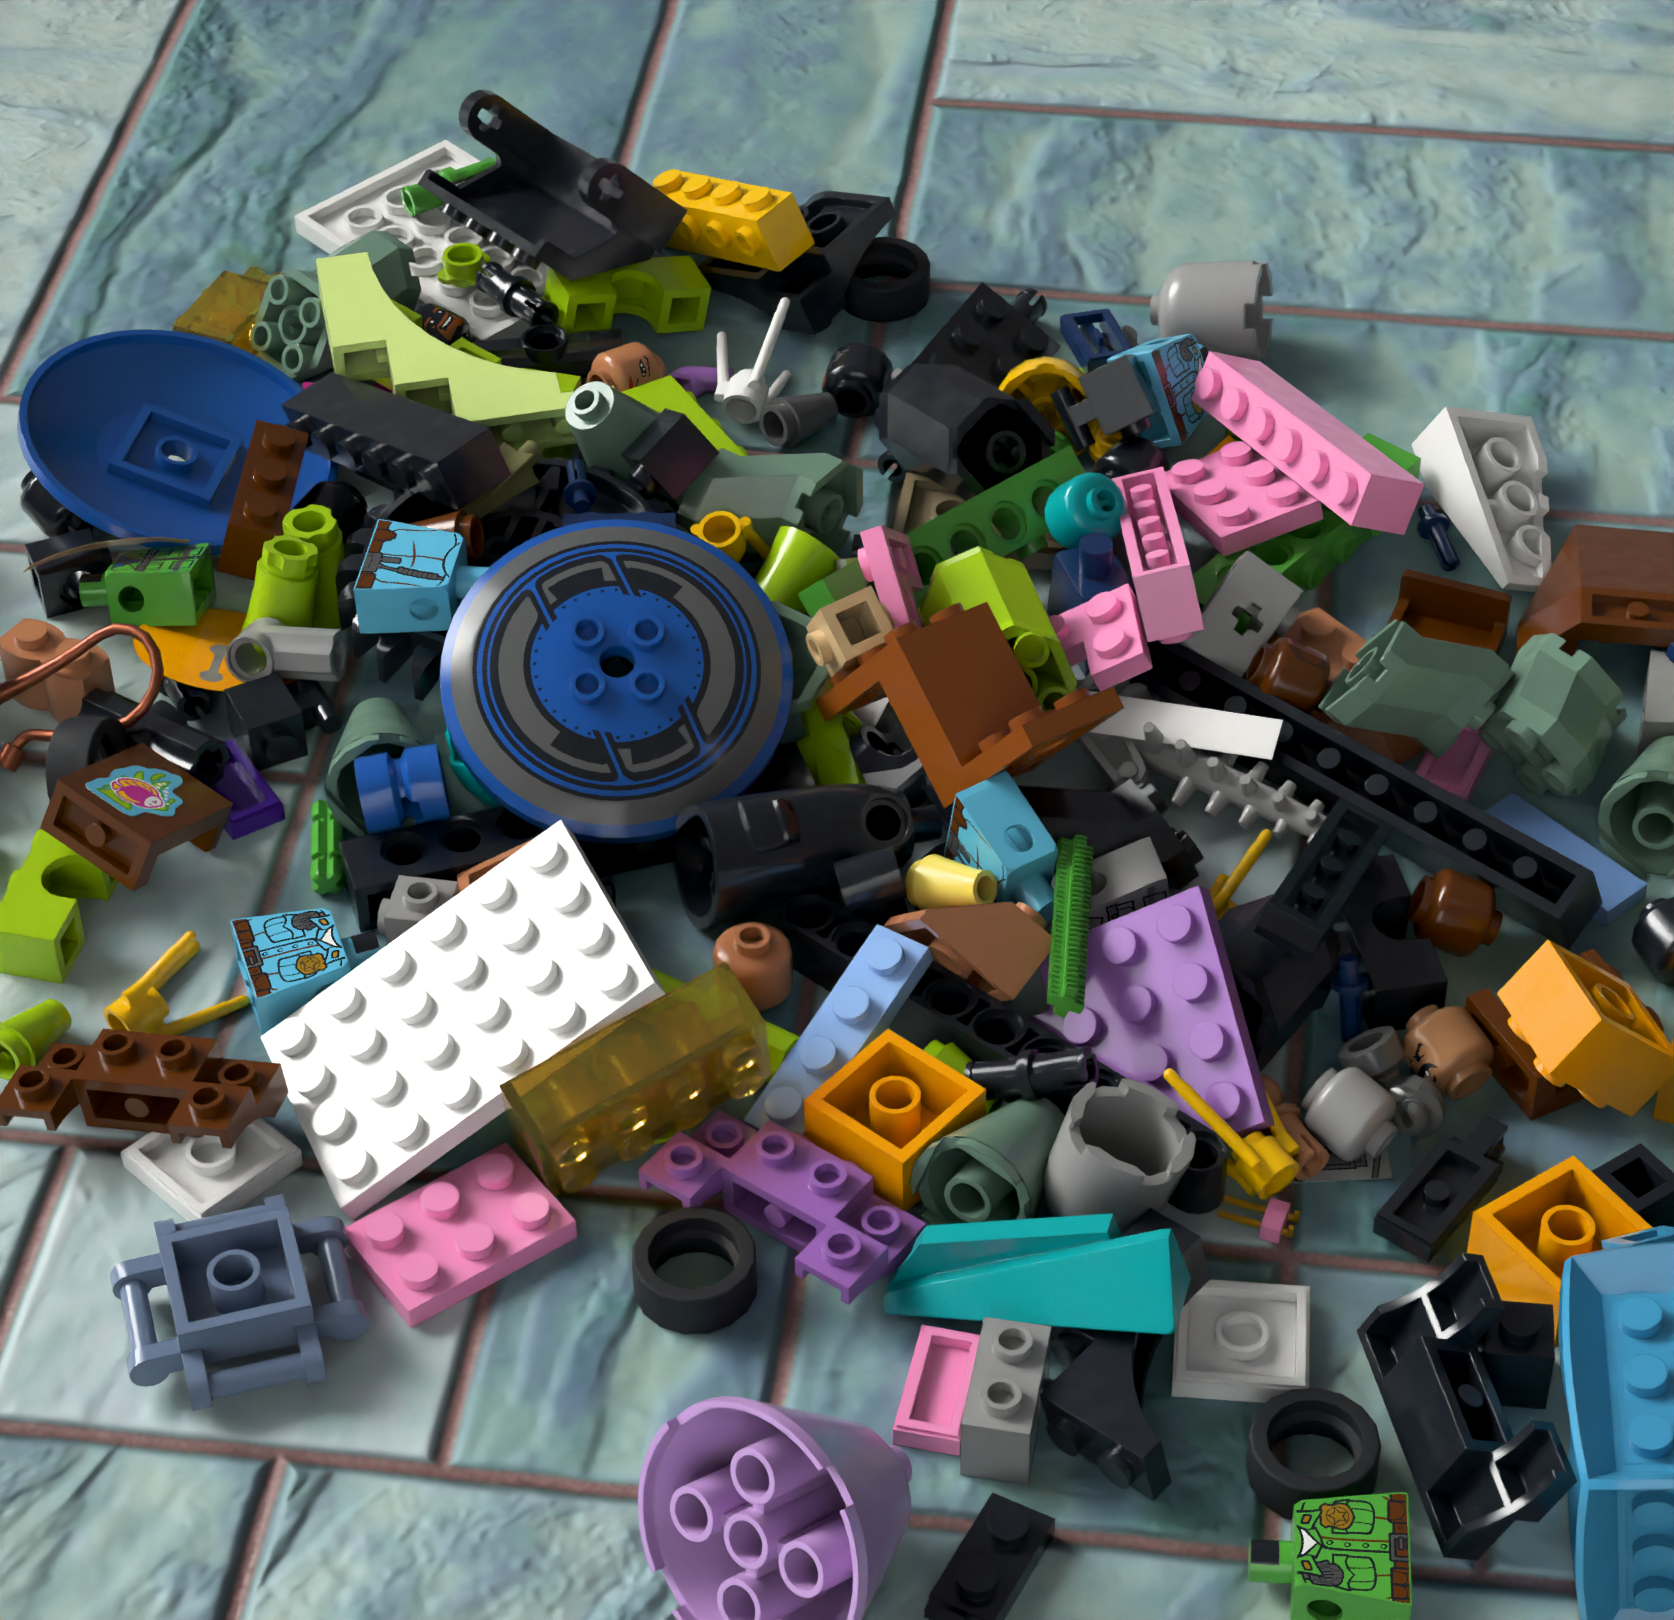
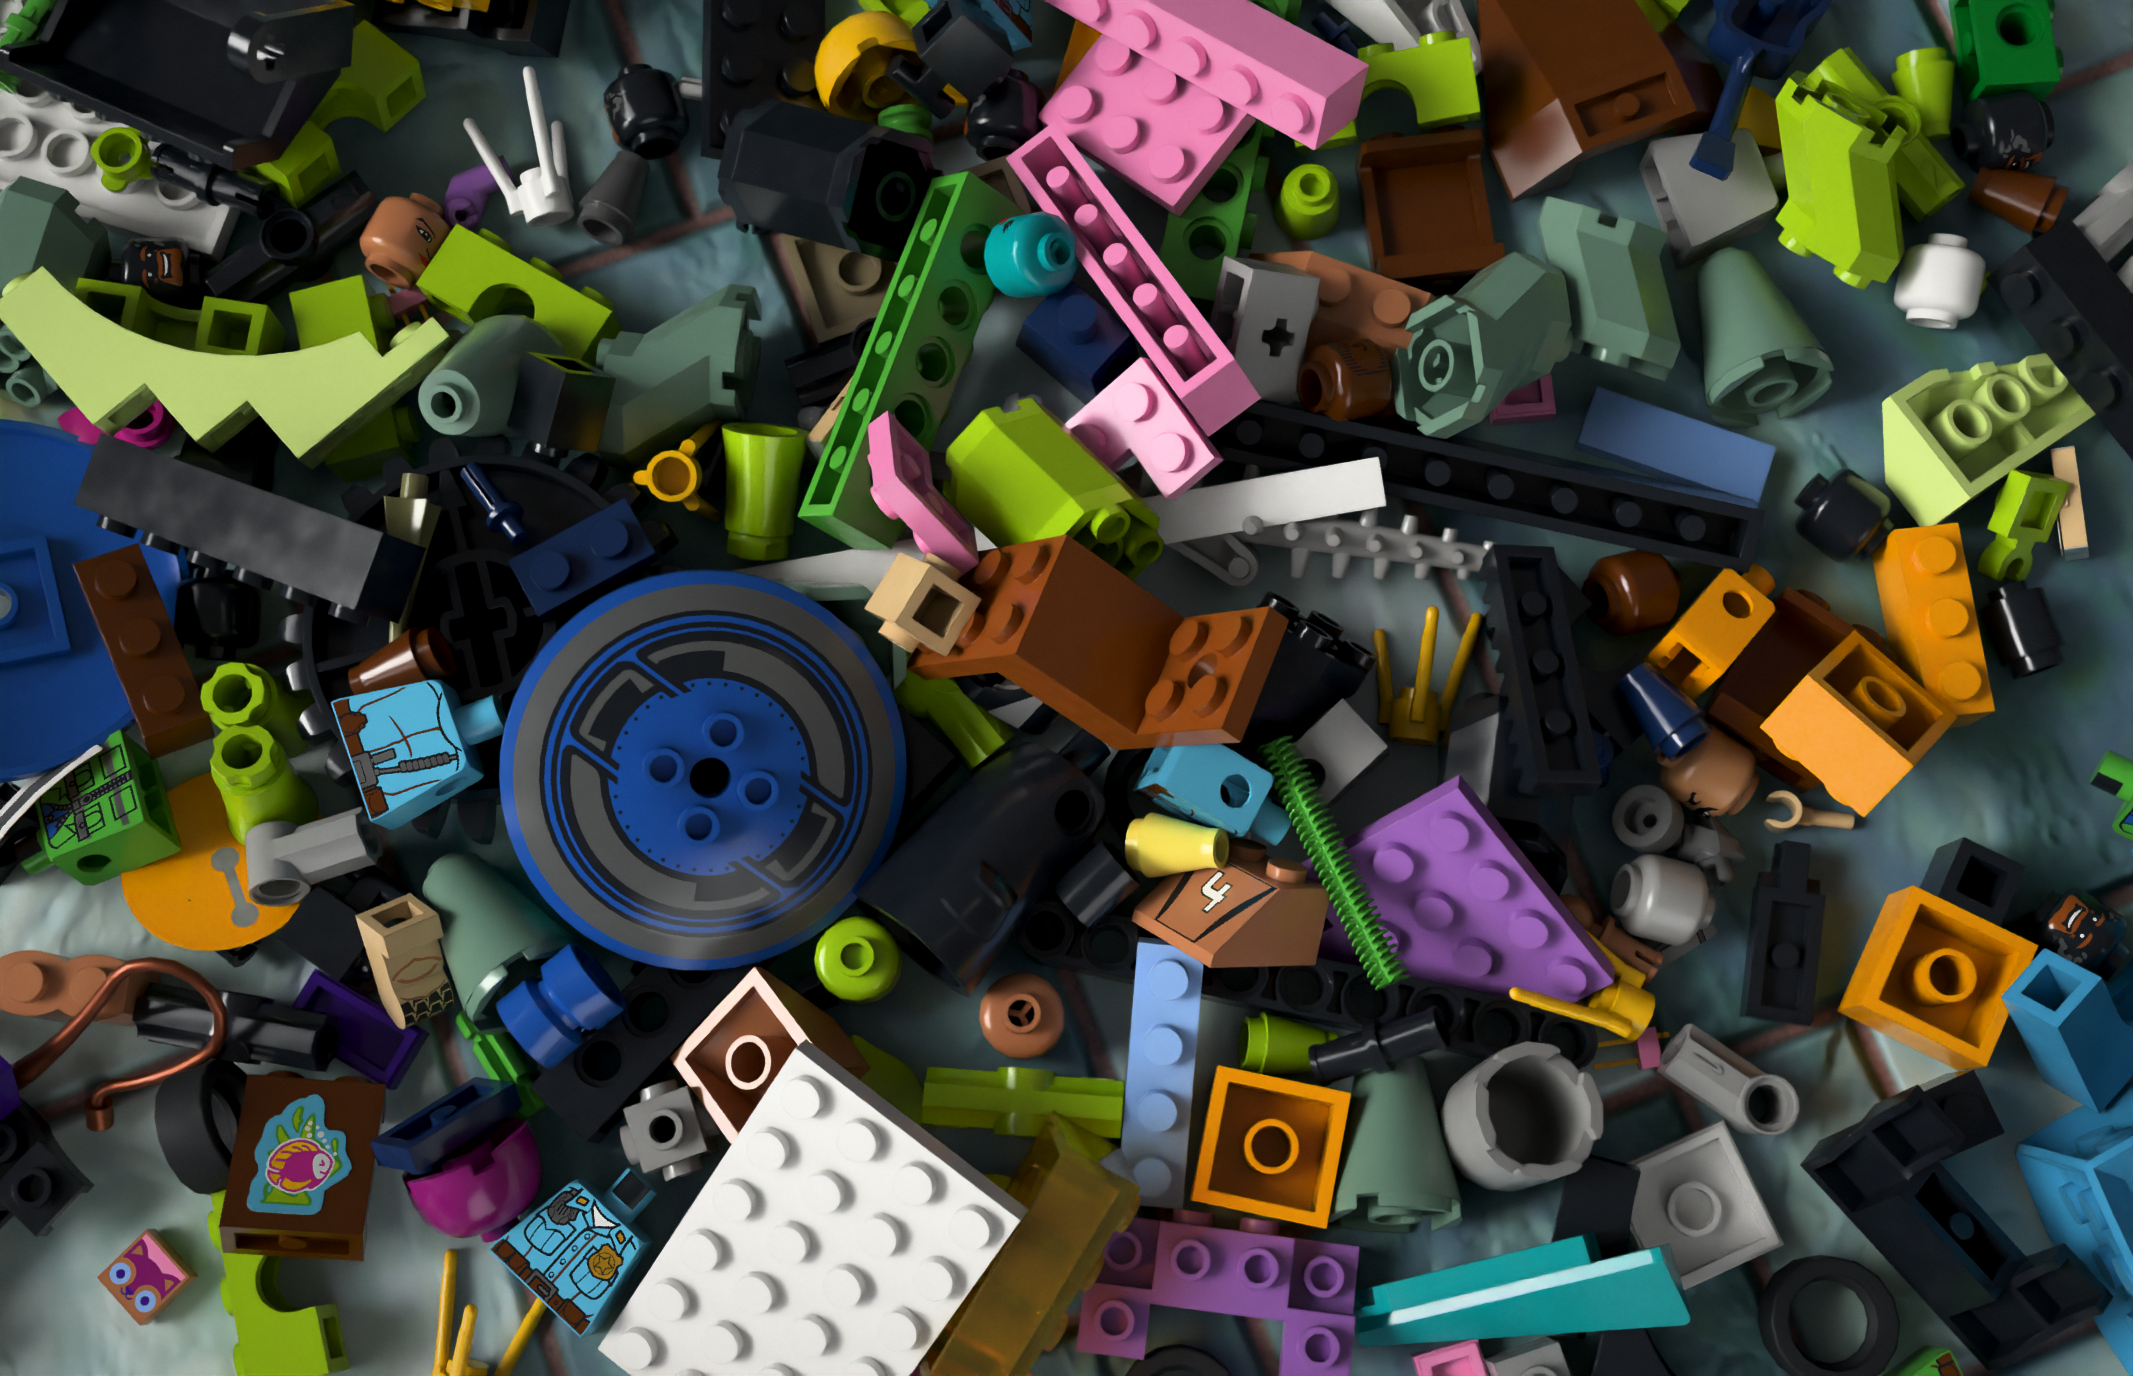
camera: 25 degrees left, 35 degrees up
none -> tan leg [355,893,454,1030]
none -> dark blue plate [370,1077,522,1175]
none -> magenta cylinder [402,1117,543,1243]
none -> lime head [814,916,903,1005]
none -> lime hat [1273,164,1341,241]
none -> lime arch [1294,30,1481,155]
none -> dark blue cone [1617,662,1713,762]
none -> light orange torso [1643,563,1776,700]
none -> light grey piece [1657,1024,1799,1135]
none -> tan hand [1764,790,1854,834]

